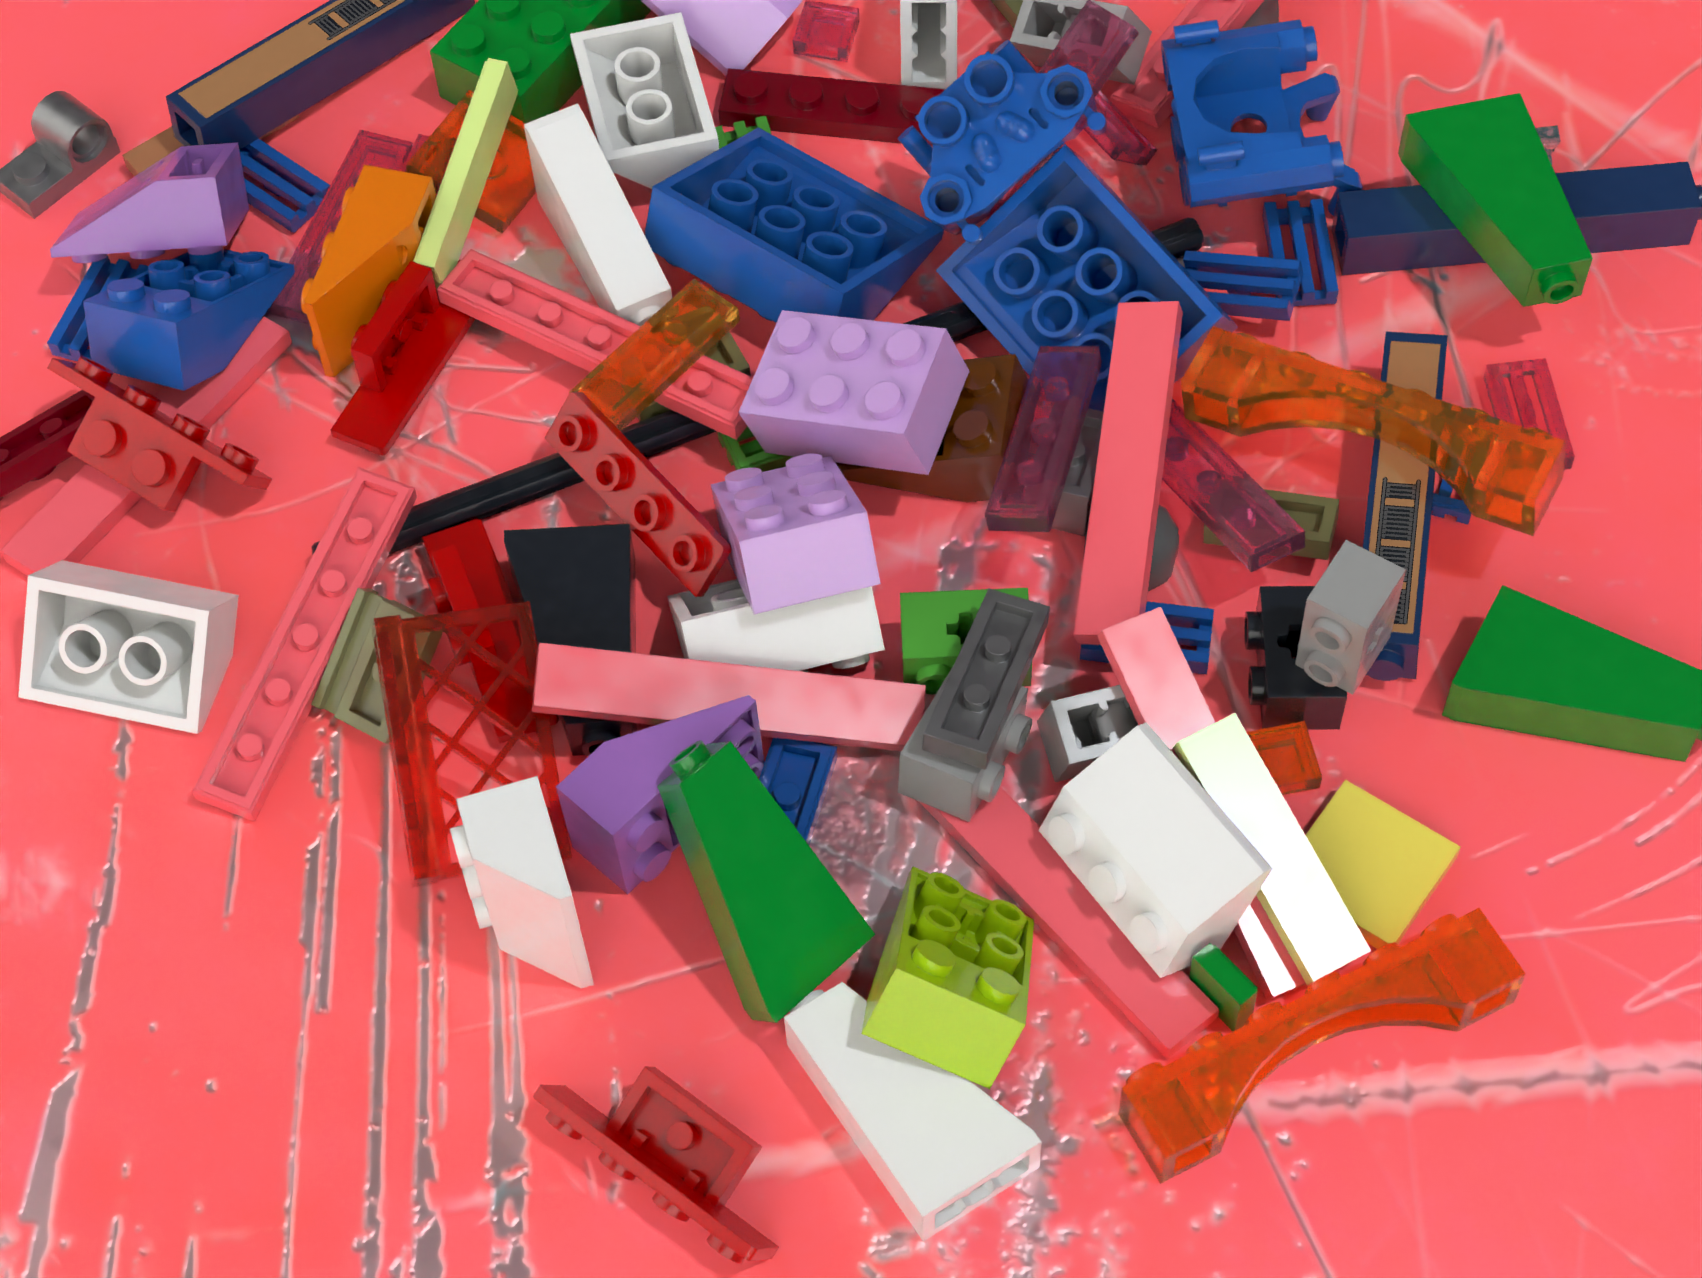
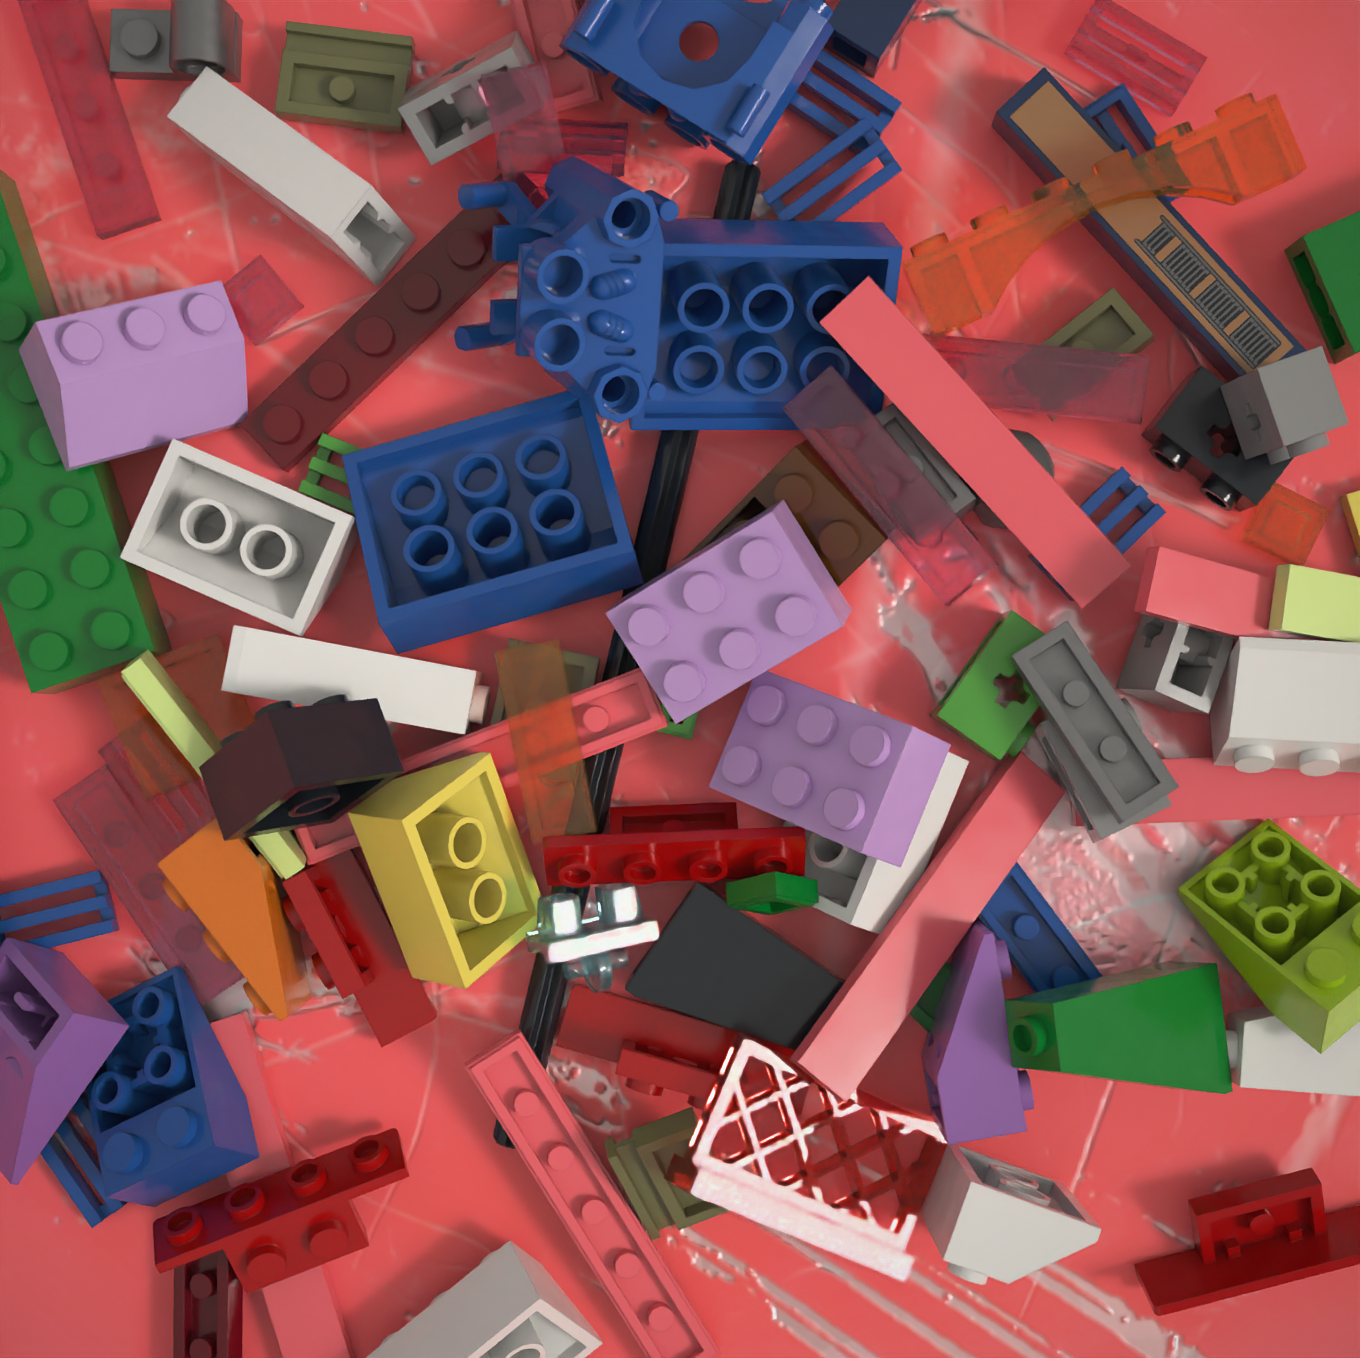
camera: 55 degrees left, 30 degrees up
none -> black brick [199,694,404,841]
none -> light yellow slope [348,752,546,989]
none -> clear light blue hips [525,883,659,993]
none -> green tile [726,871,819,915]

